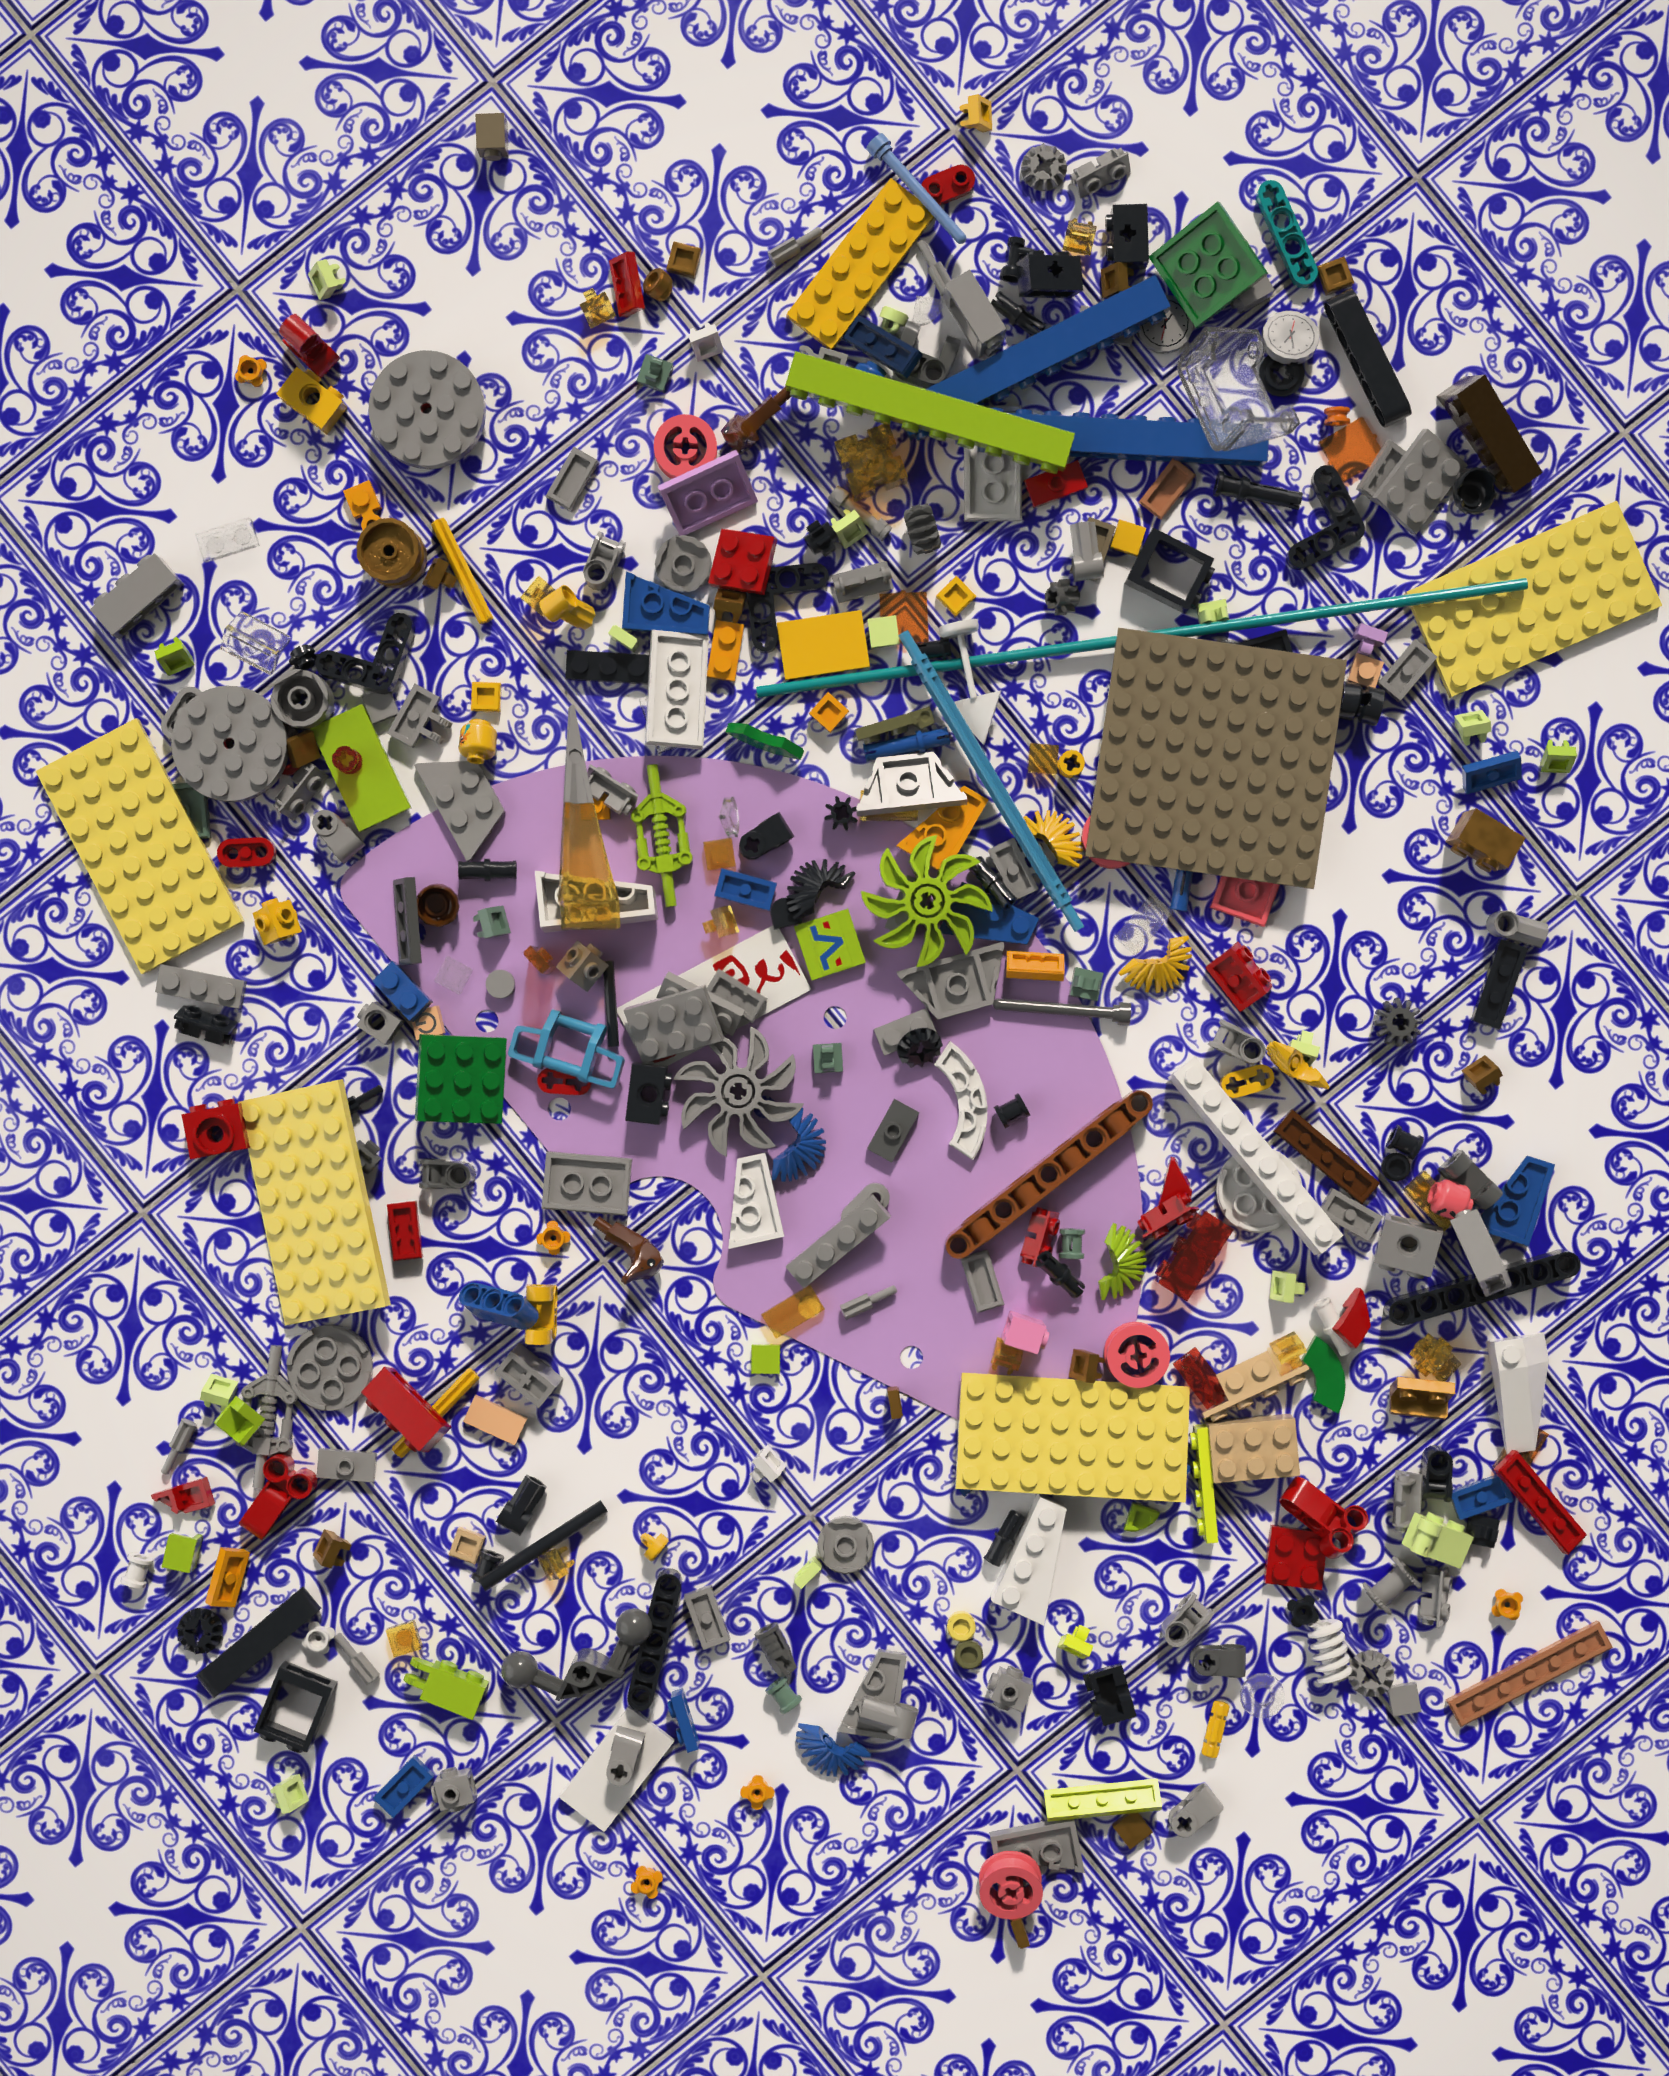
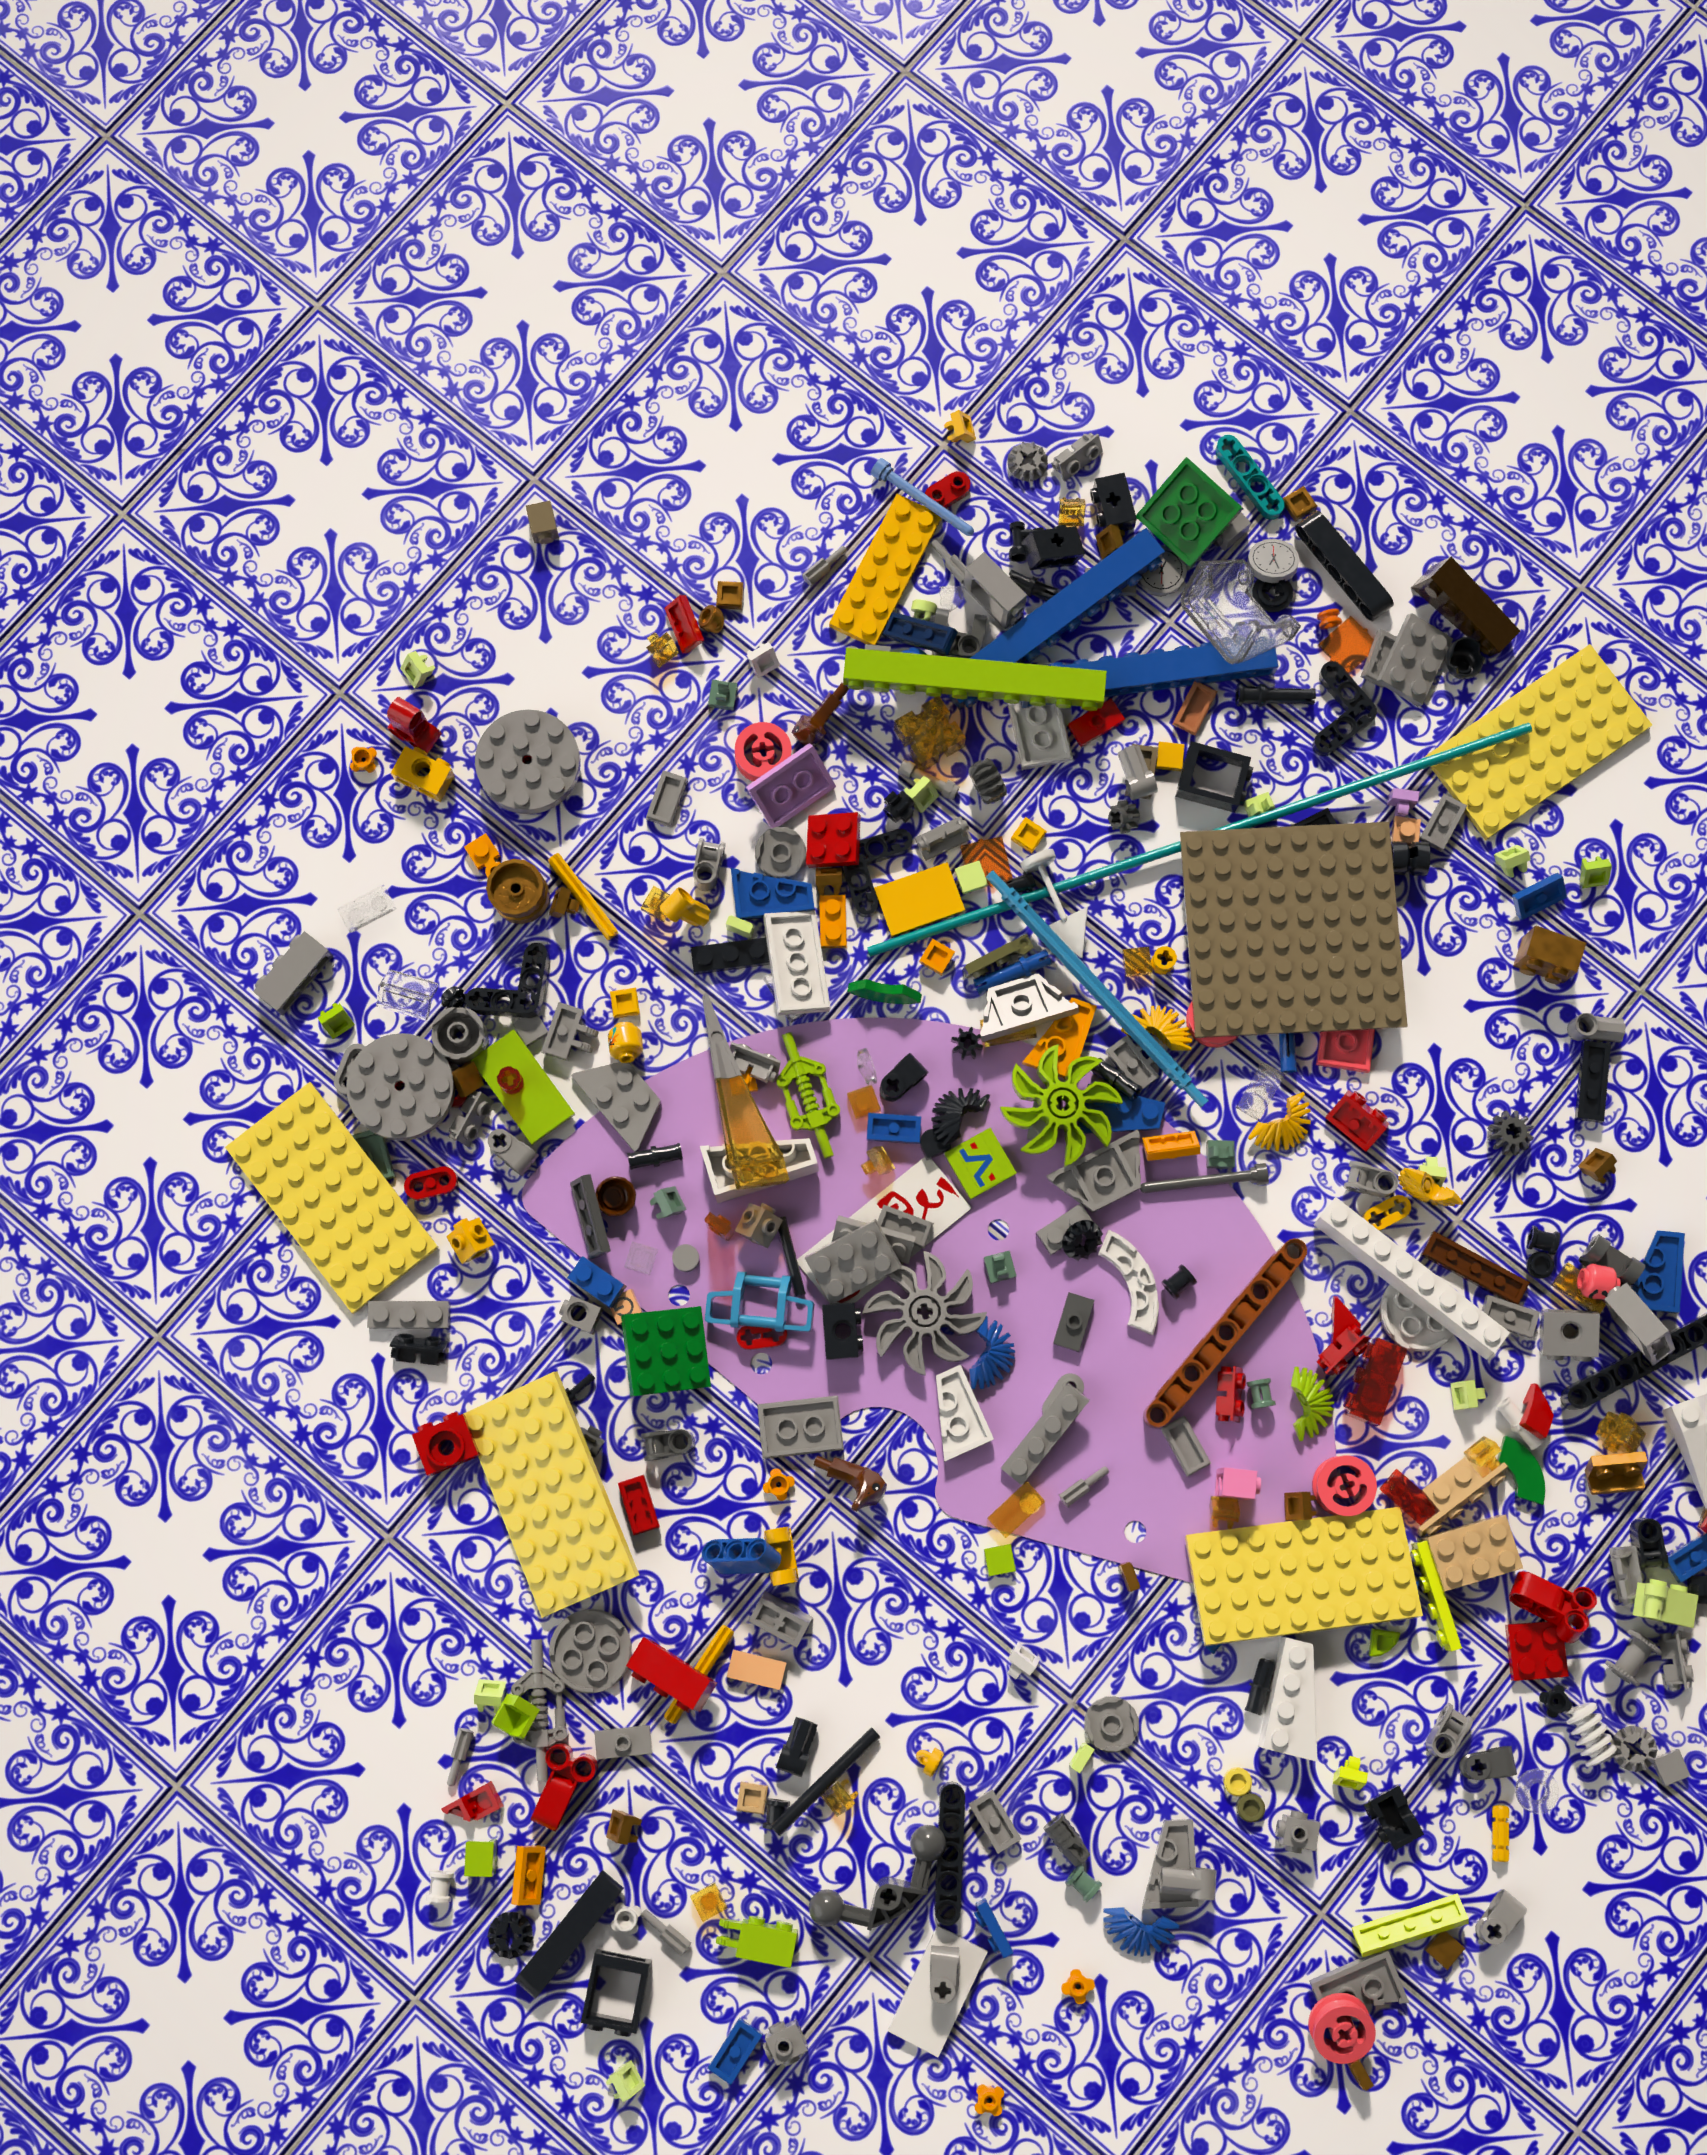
camera: 15 degrees left, 10 degrees down
black pin [1036,1251,1085,1298] -> none

